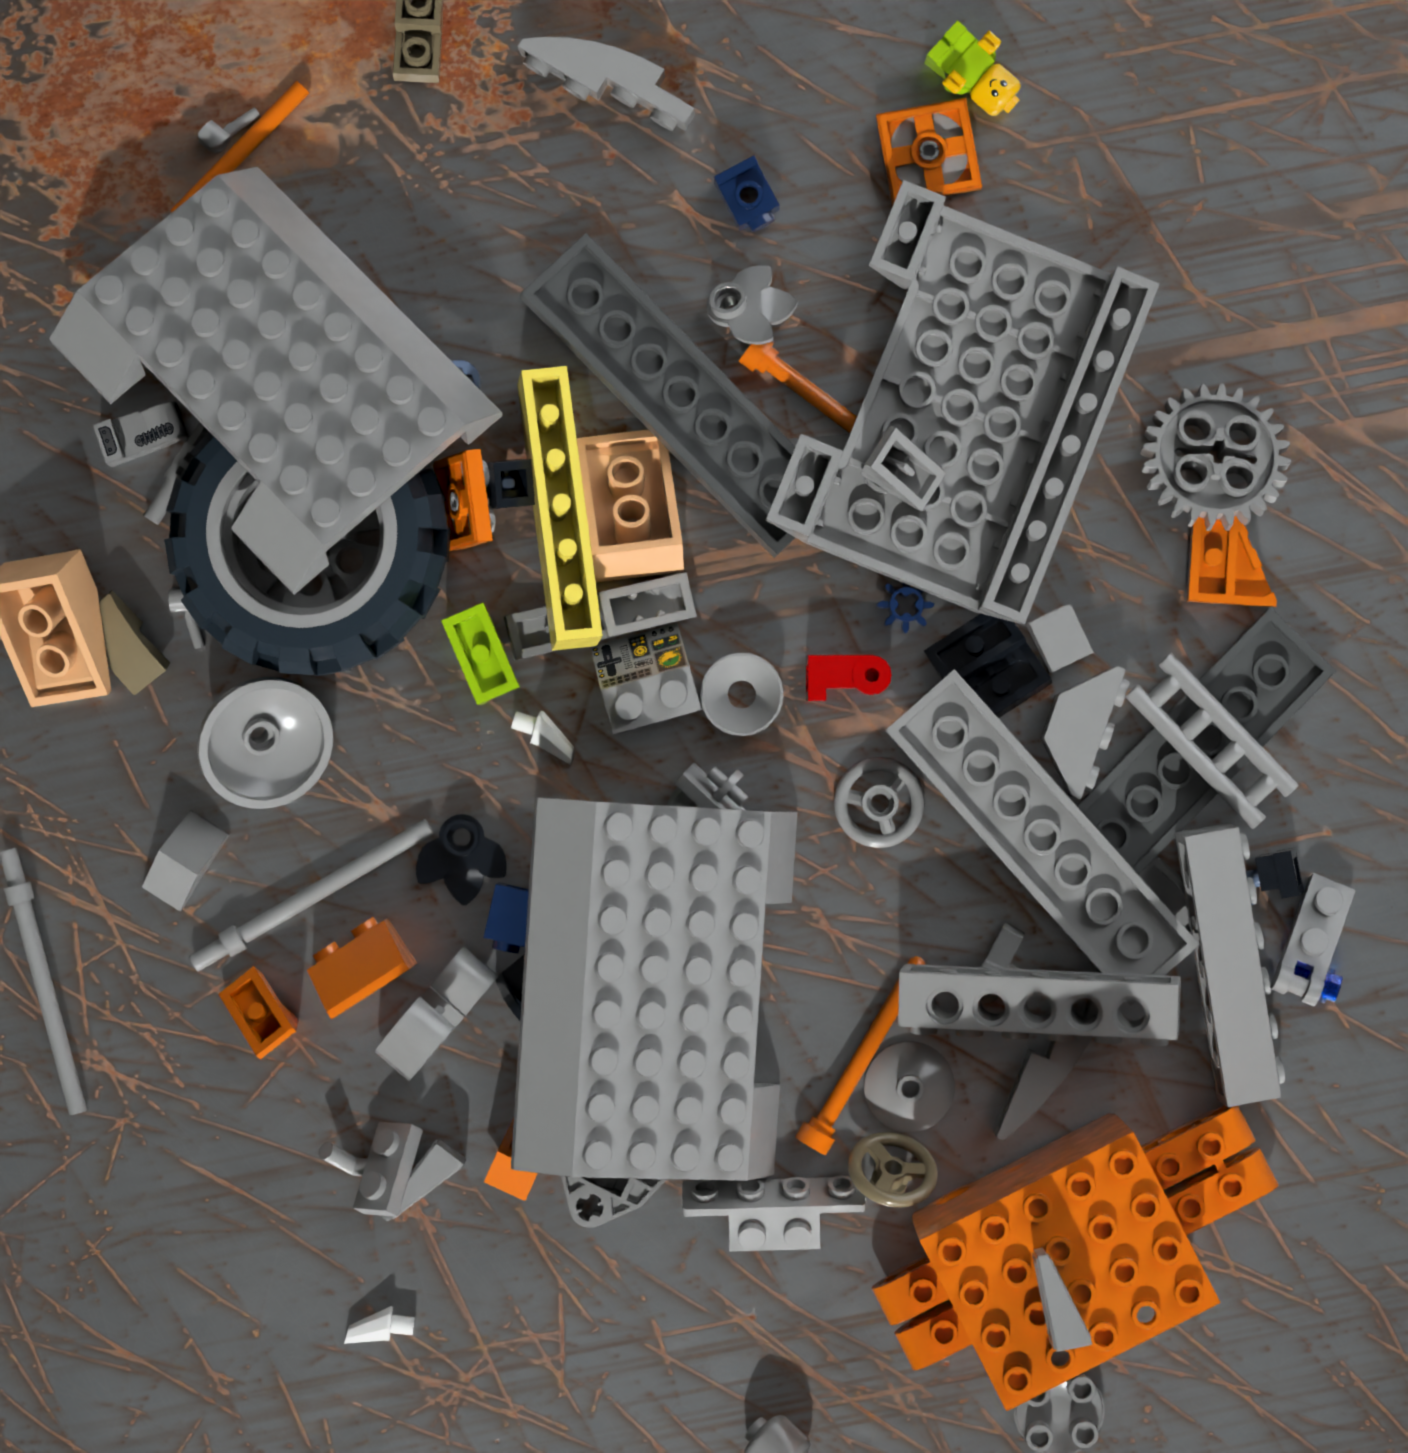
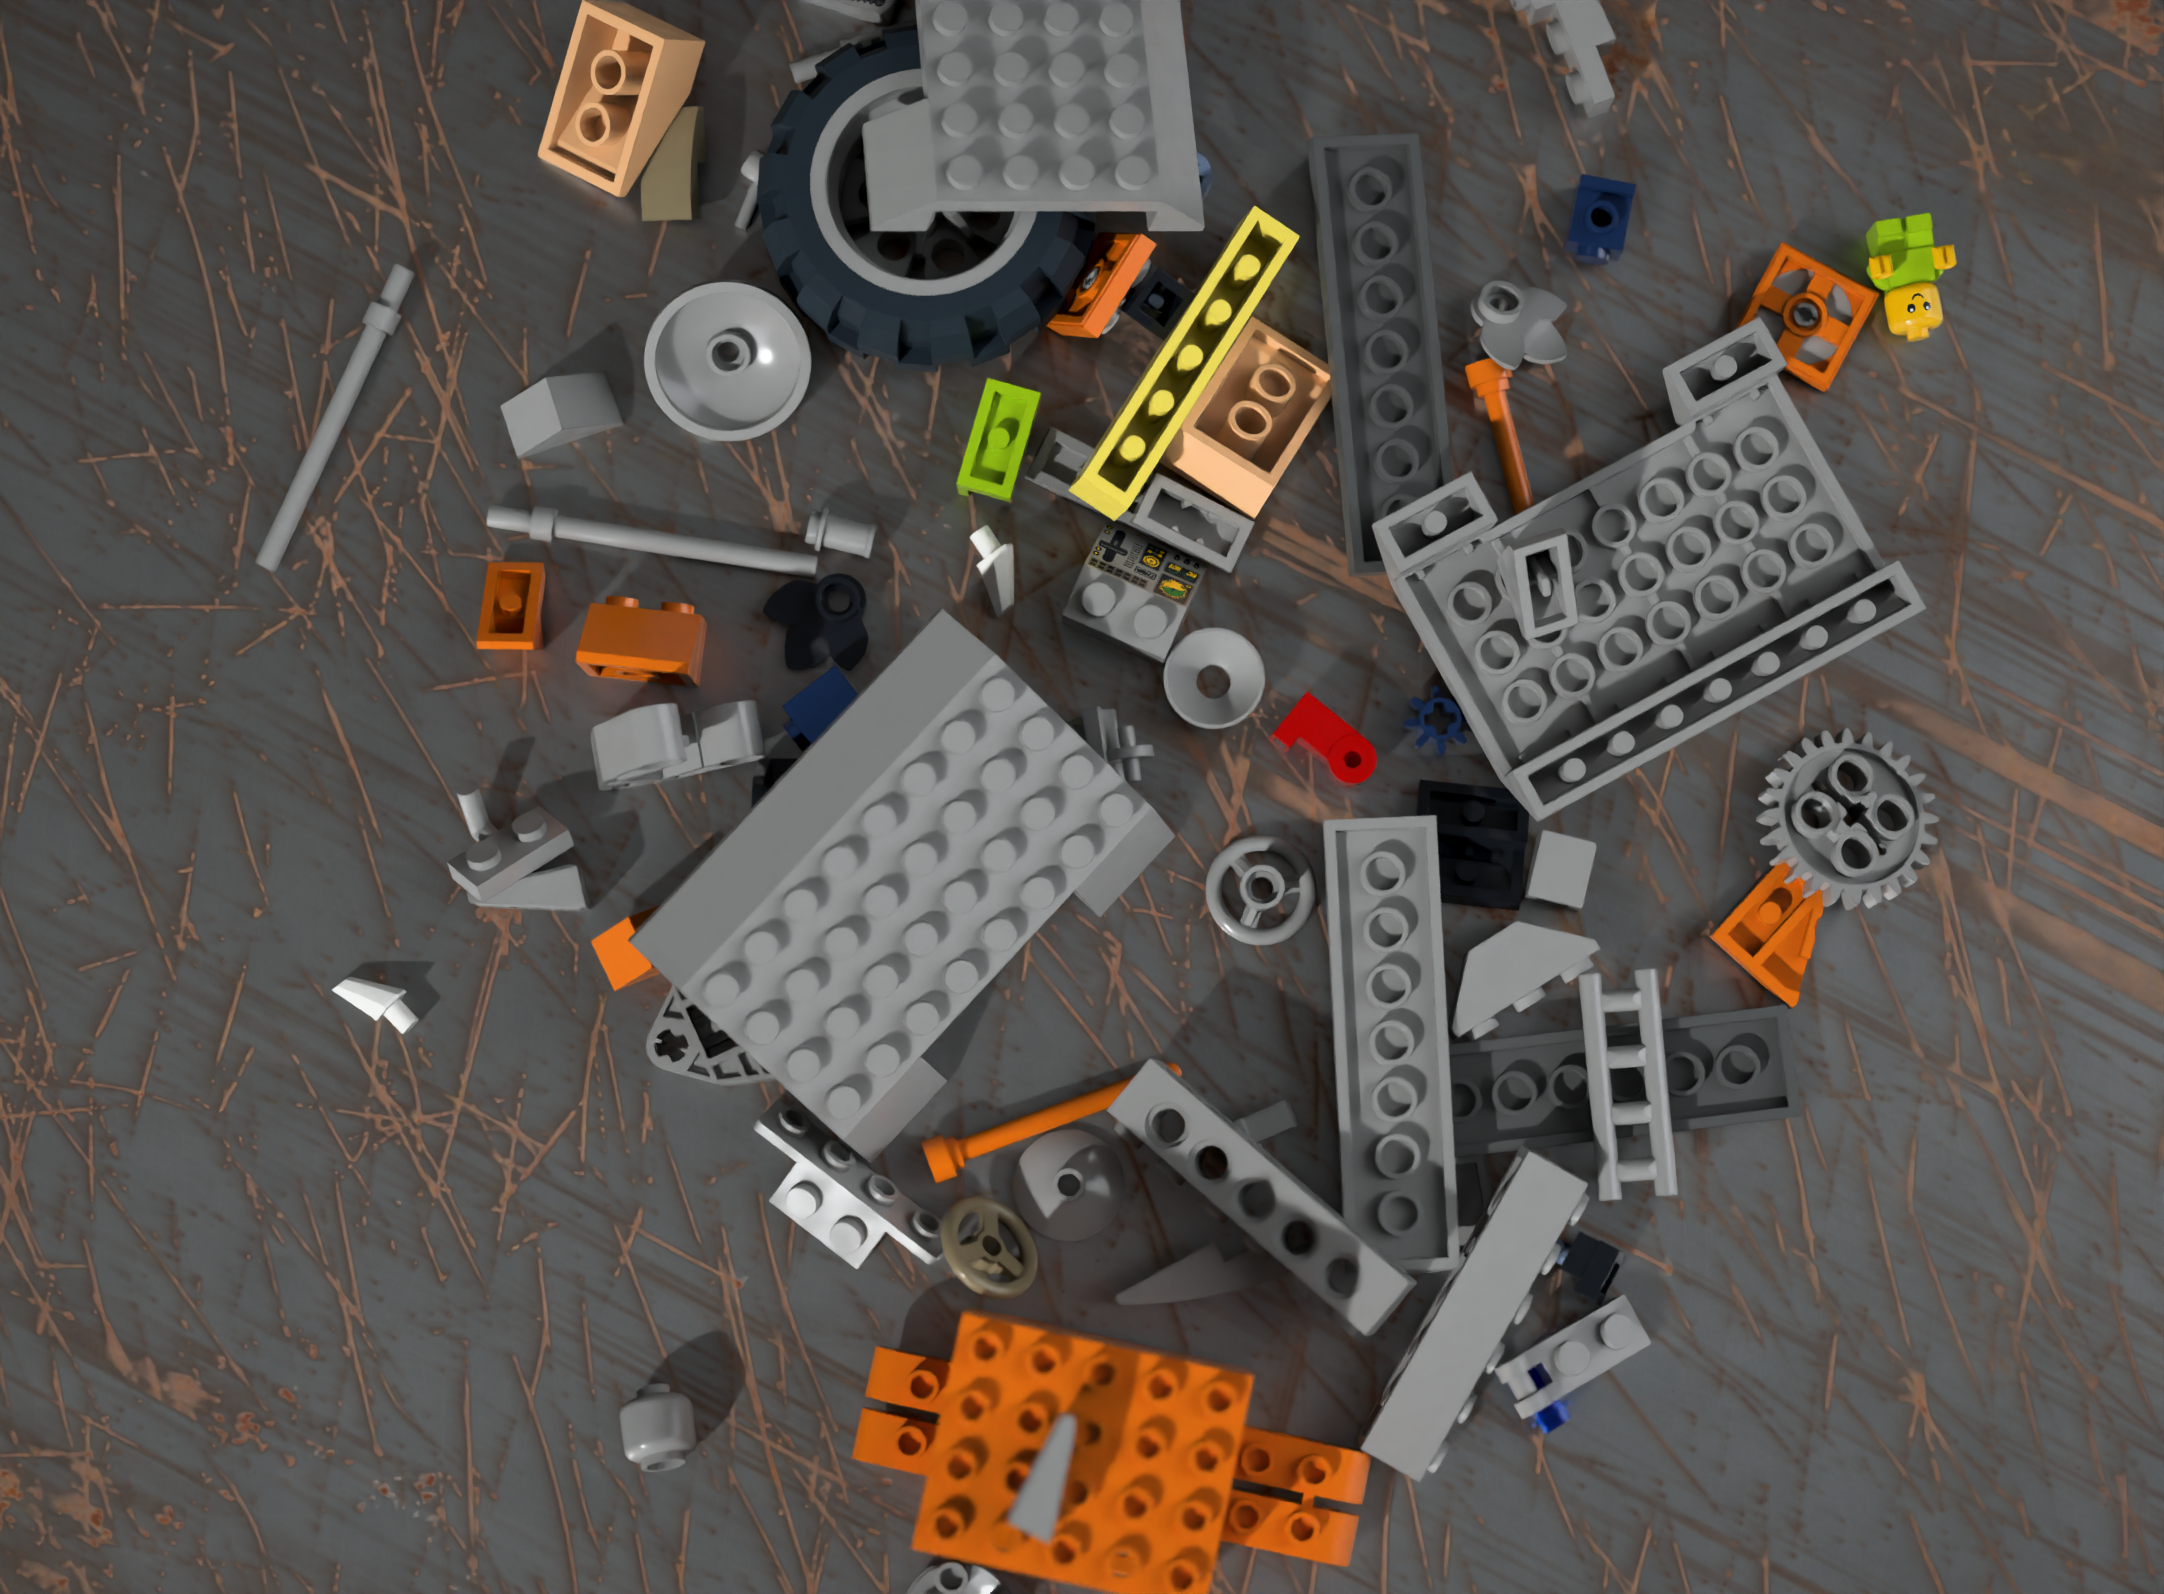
camera: 35 degrees right, 5 degrees down
none -> light grey pin [805,508,878,559]

